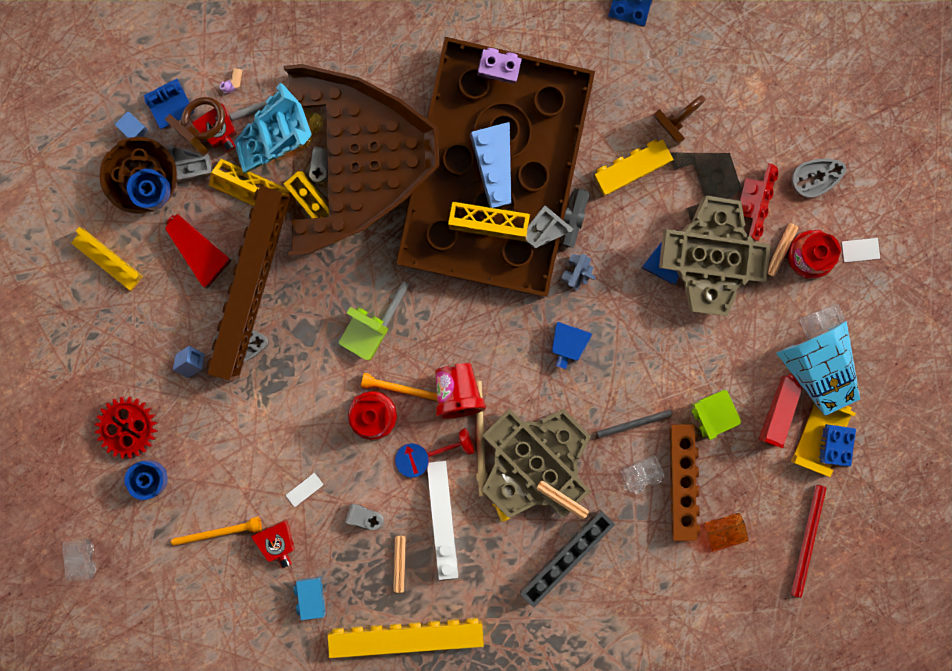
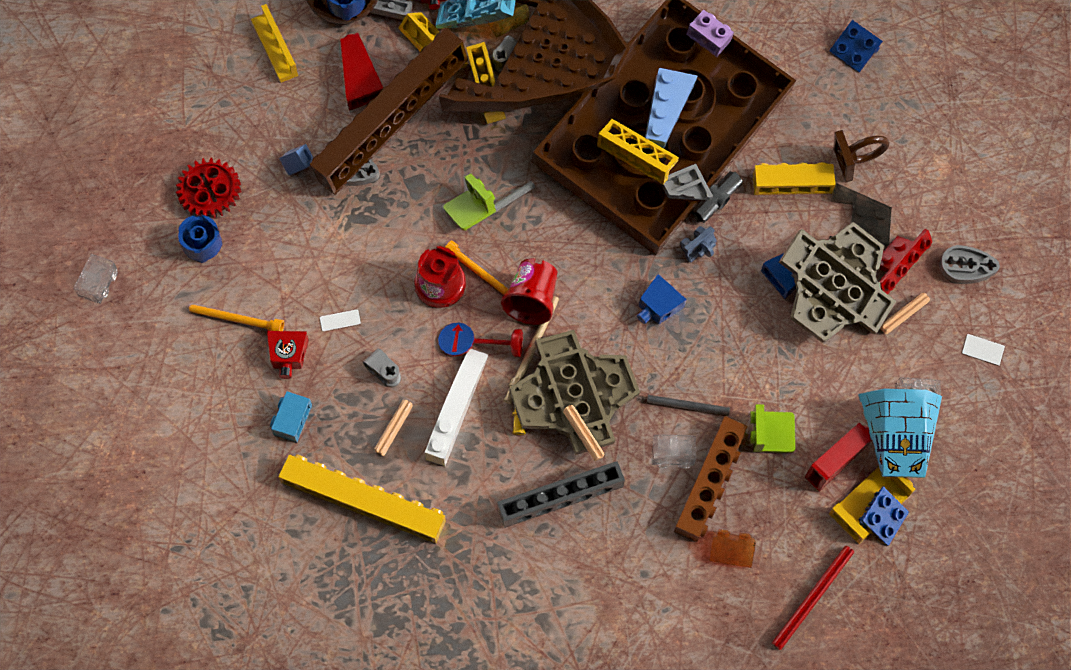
camera: 25 degrees right, 20 degrees down
red piece [787,230,841,279] -> none

